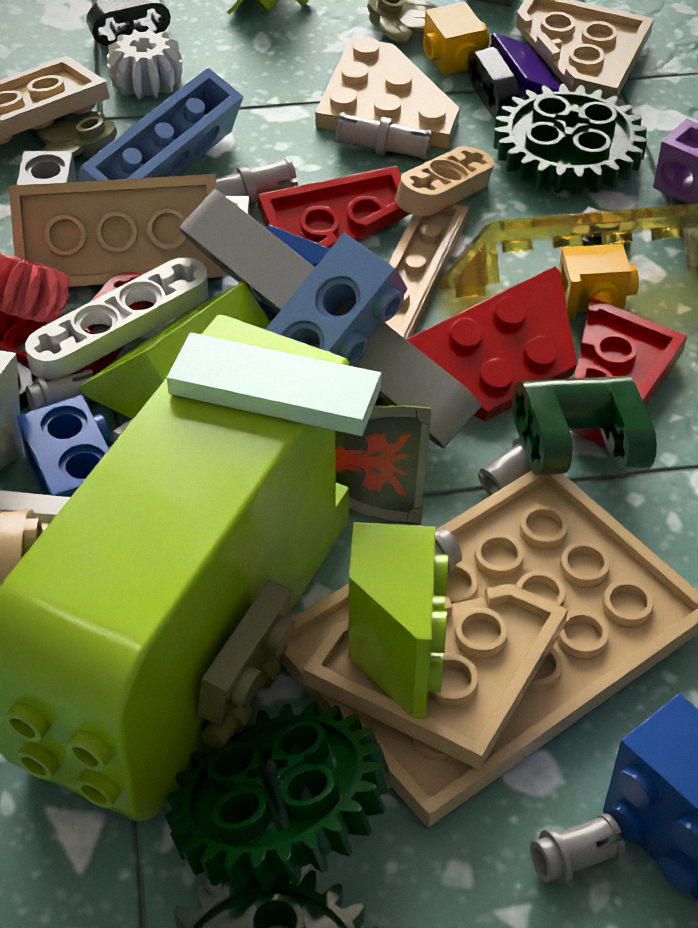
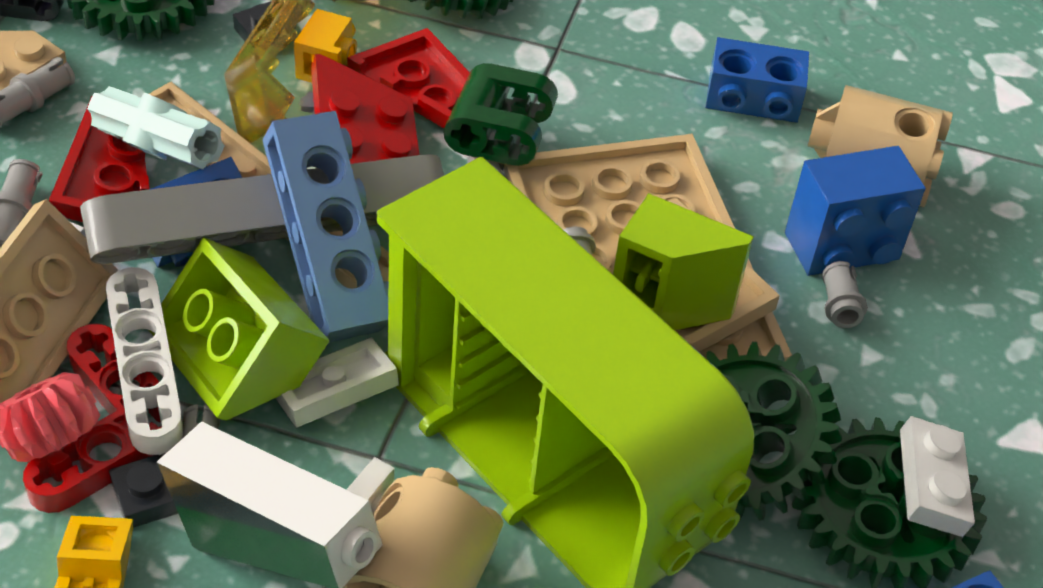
camera: 70 degrees left, 0 degrees up
blue brick [17,395,112,497] -> none
light aqua tile [167,332,381,436] -> none
tan beam [395,146,495,216] -> none
none -> light aqua piece [87,86,225,169]

